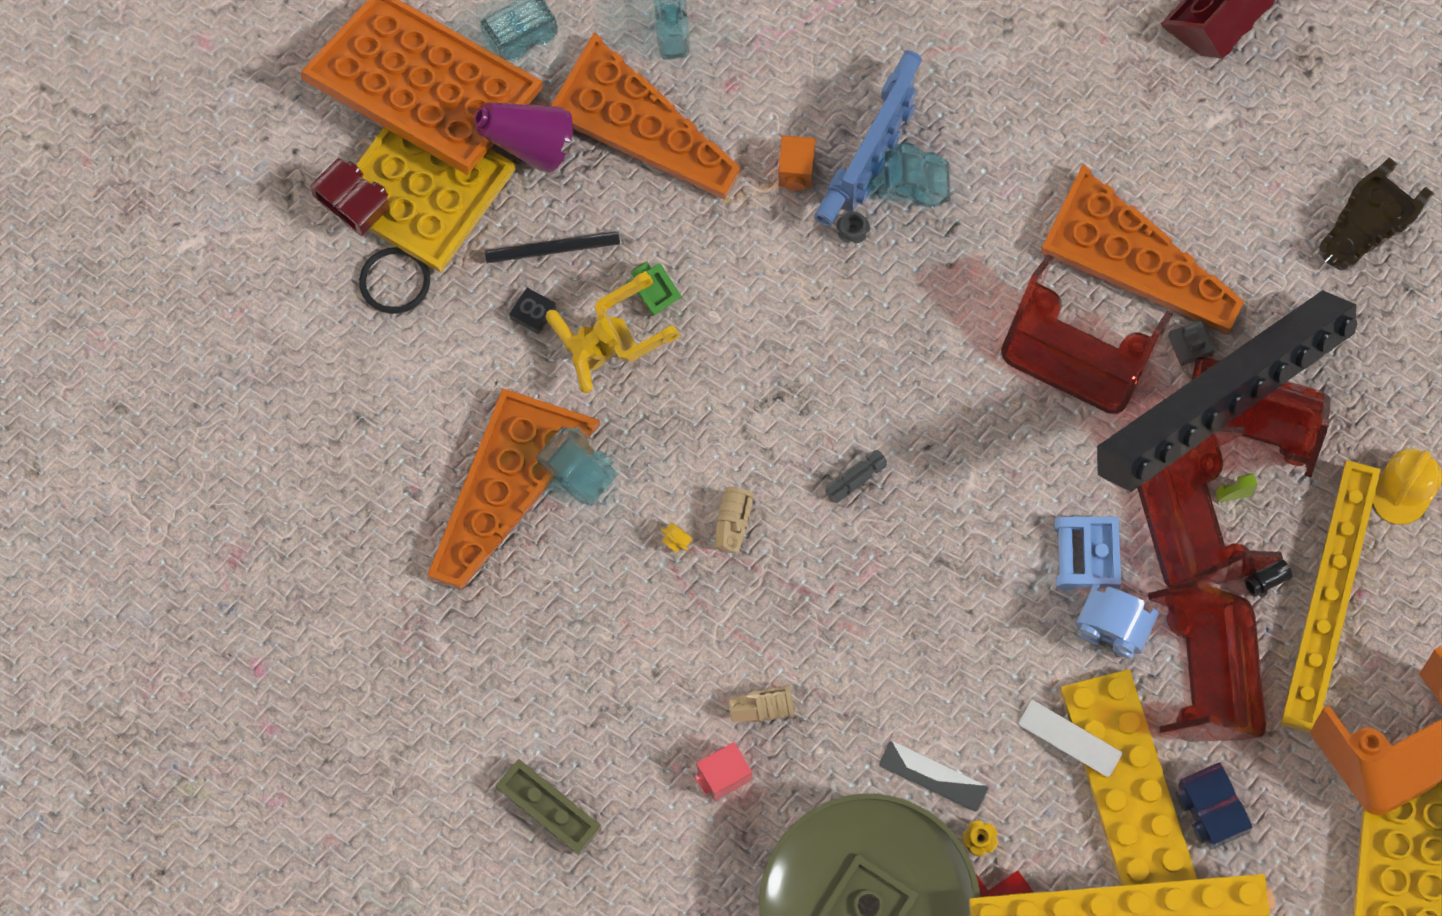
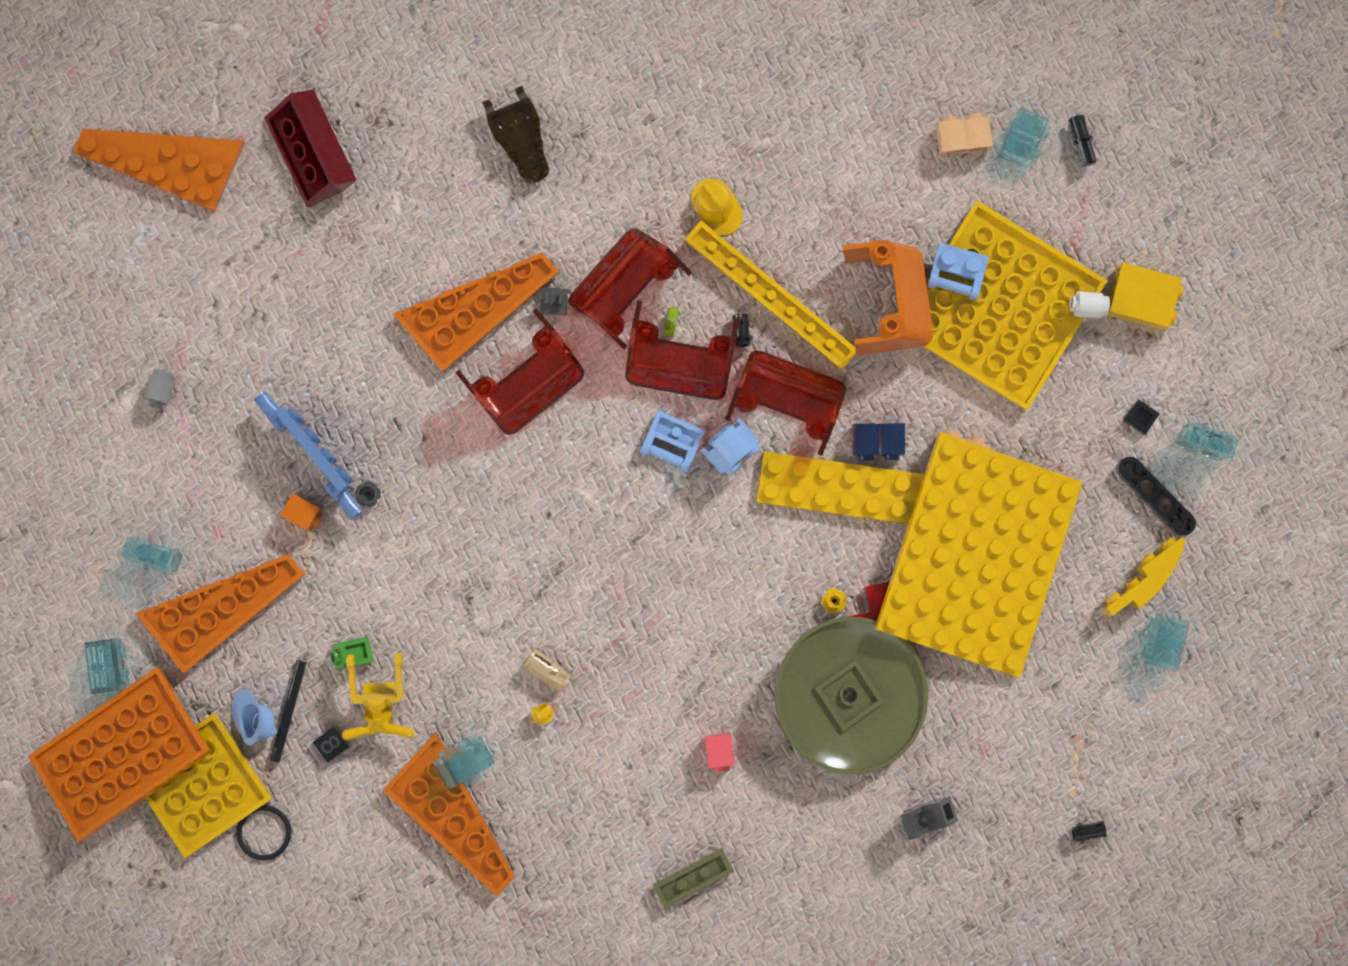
camera: 70 degrees left, 15 degrees up
dark red brick [310,158,390,236] -> none
magenta cone [474,102,573,173] -> none
tan hinge [729,684,795,722] -> none
dark grey axle [826,450,887,503] -> none
dark grey sticker [879,741,988,812] -> none
clear light blue brick [885,142,951,208] -> none
white sticker [1019,700,1122,777] -> none
black brick [1097,290,1357,492] -> none
none -> light blue piece [231,689,277,746]

